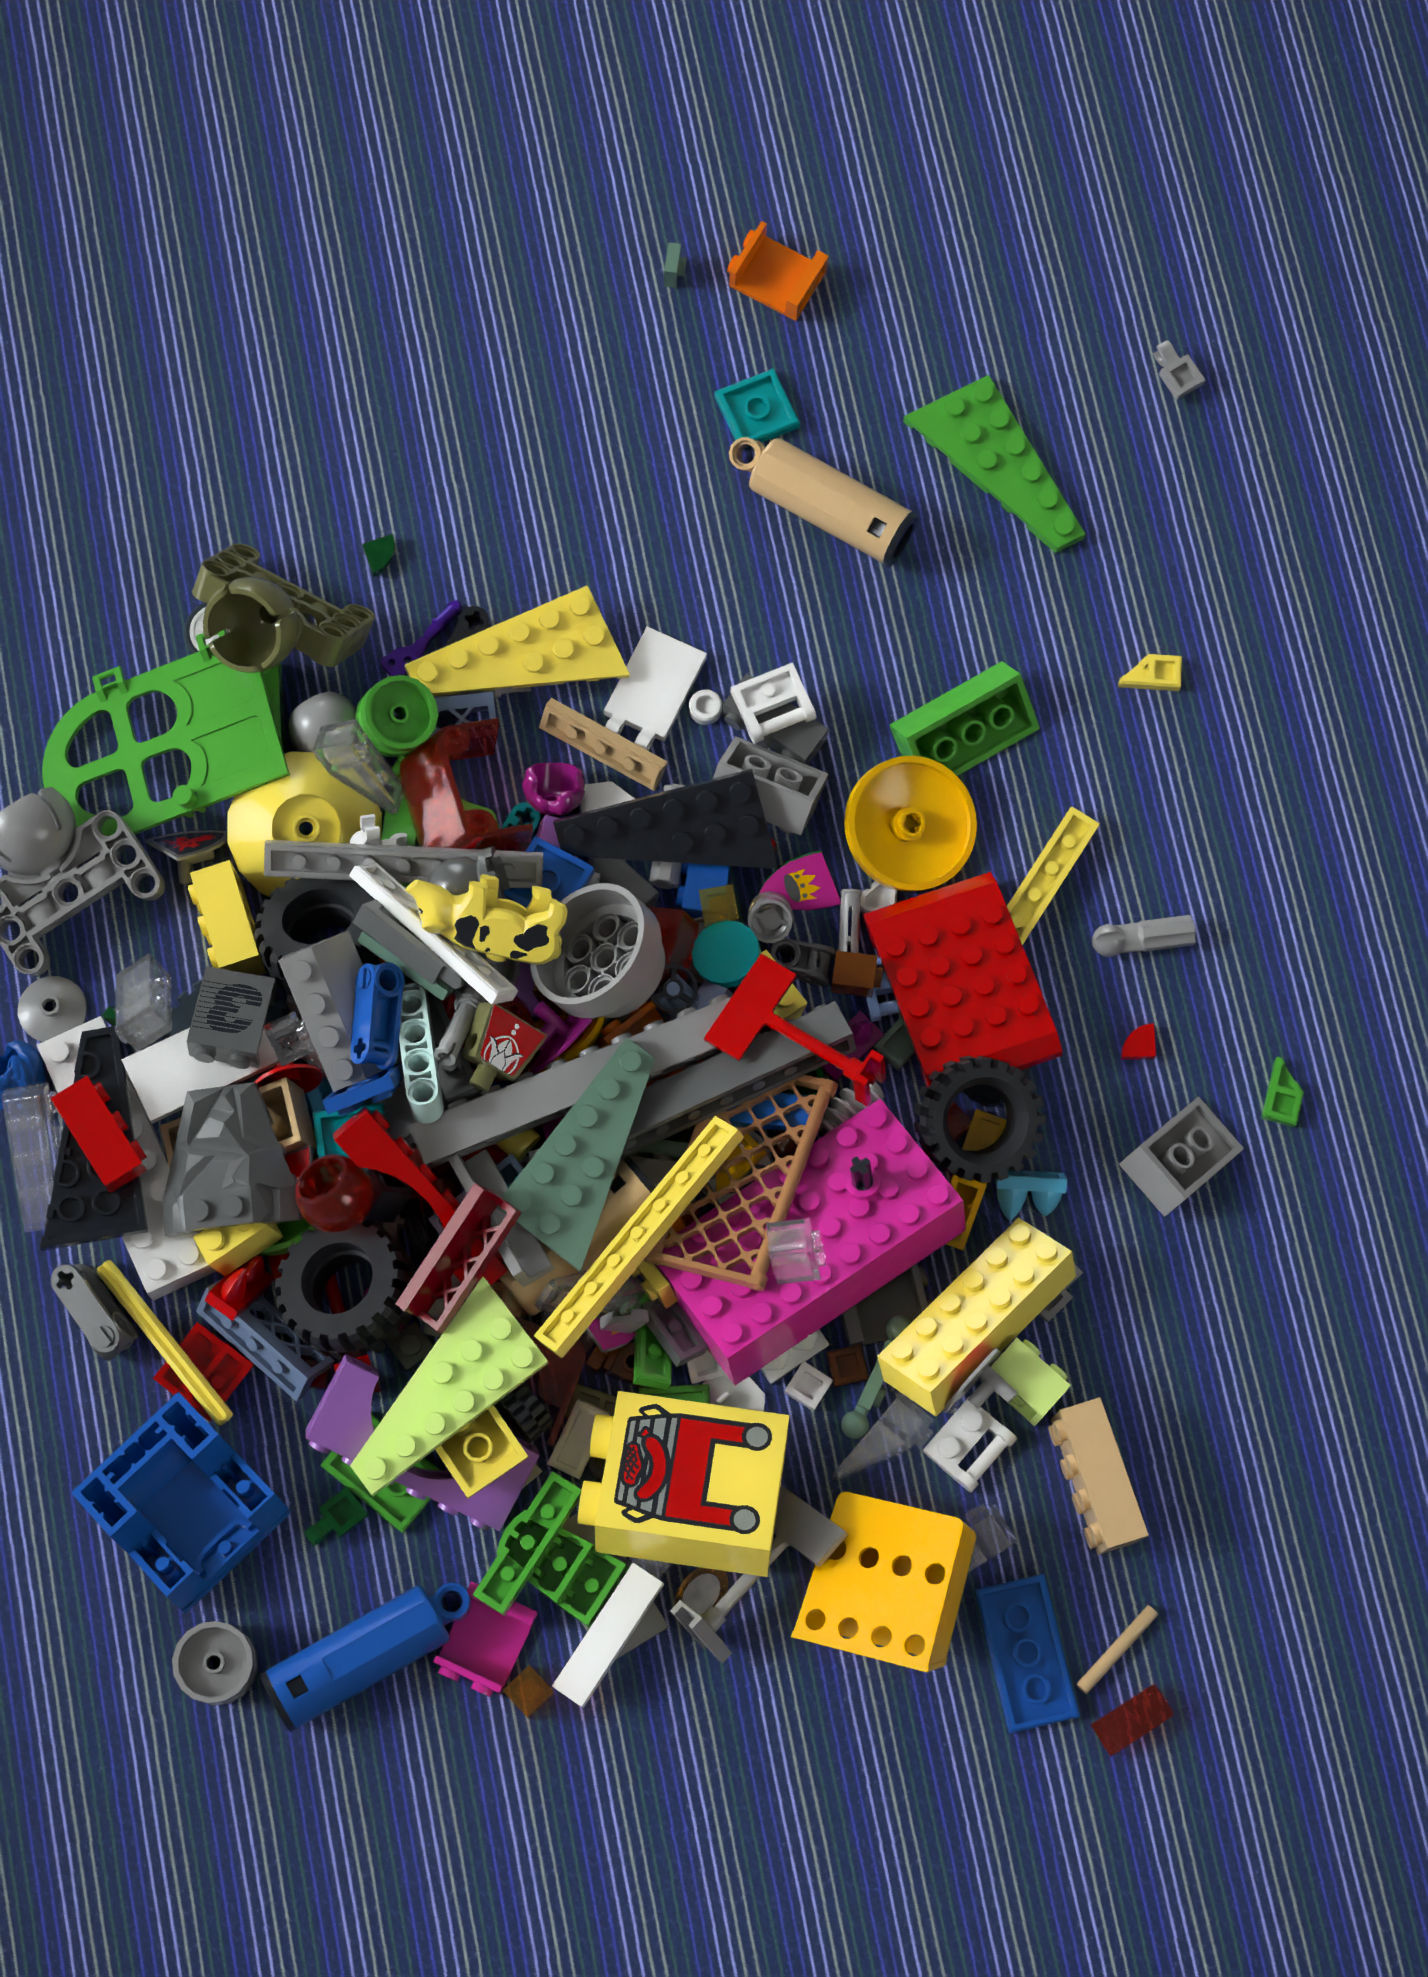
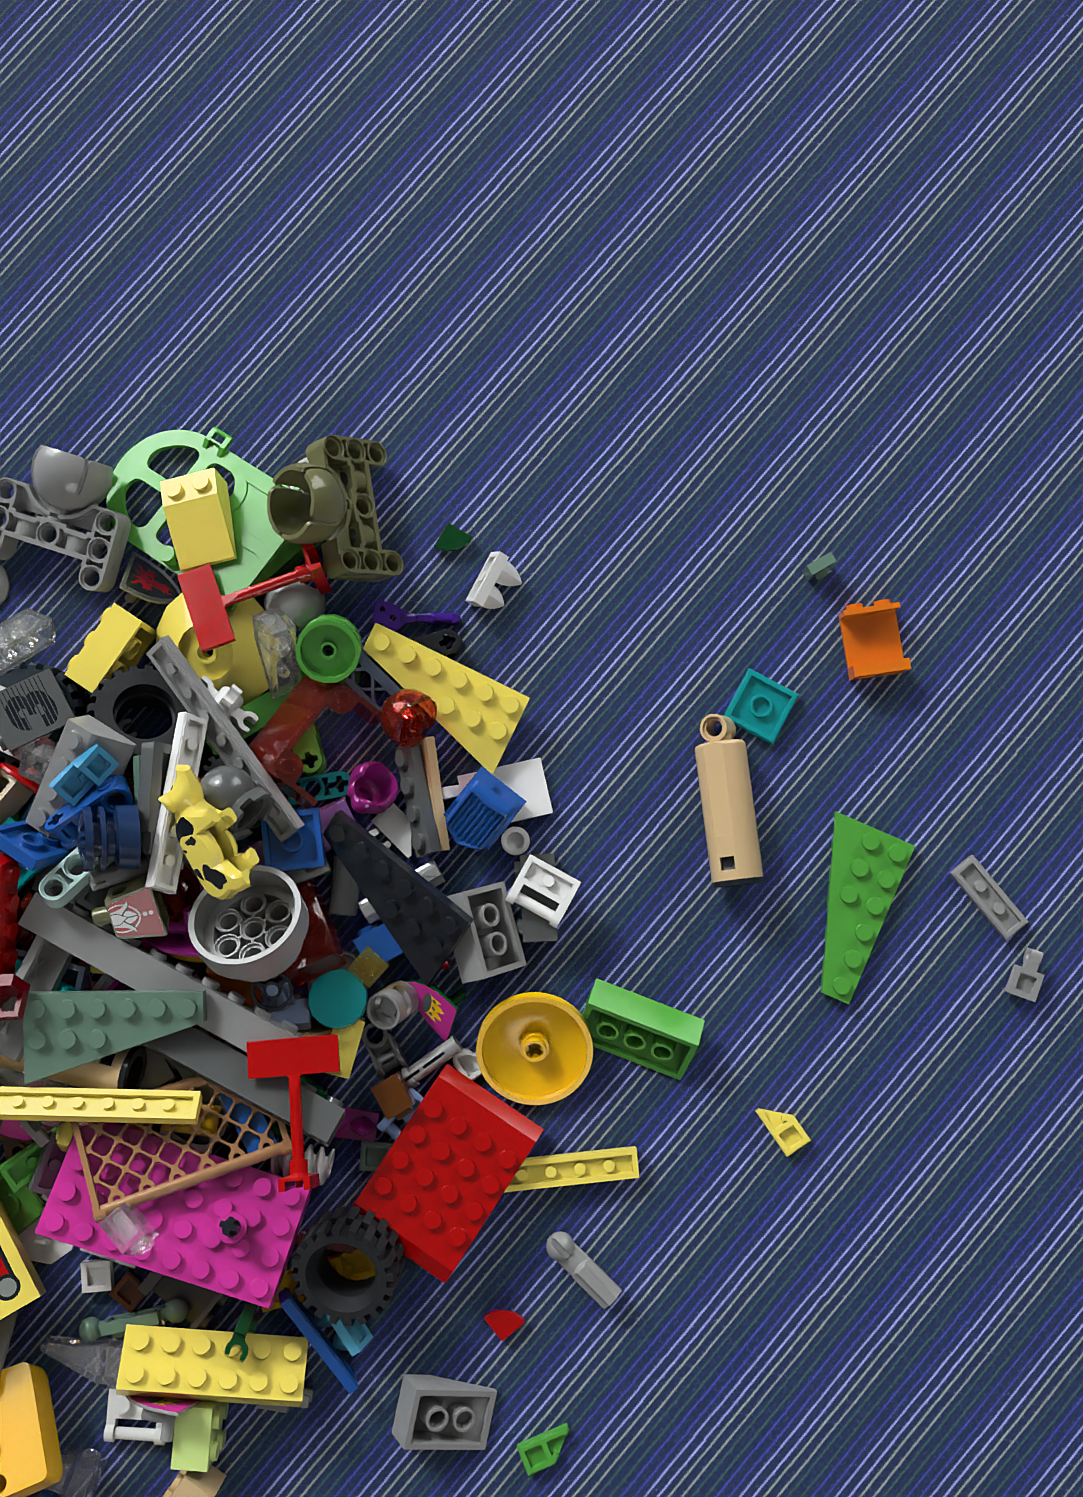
camera: 60 degrees right, 10 degrees up
none -> dark azure slope [48,744,119,806]
none -> dark blue wheel [77,805,141,872]
none -> light yellow slope [160,468,237,572]
none -> red piece [177,543,332,653]
none -> dark green plate [224,1301,260,1363]
none -> blue tile [278,1287,358,1394]
none -> clear red cylinder [380,689,437,748]
none -> dark grey plate [394,740,441,858]
none -> blue piece [443,766,527,850]
none -> white tile [465,551,522,609]
none -> light grey tile [949,855,1029,940]

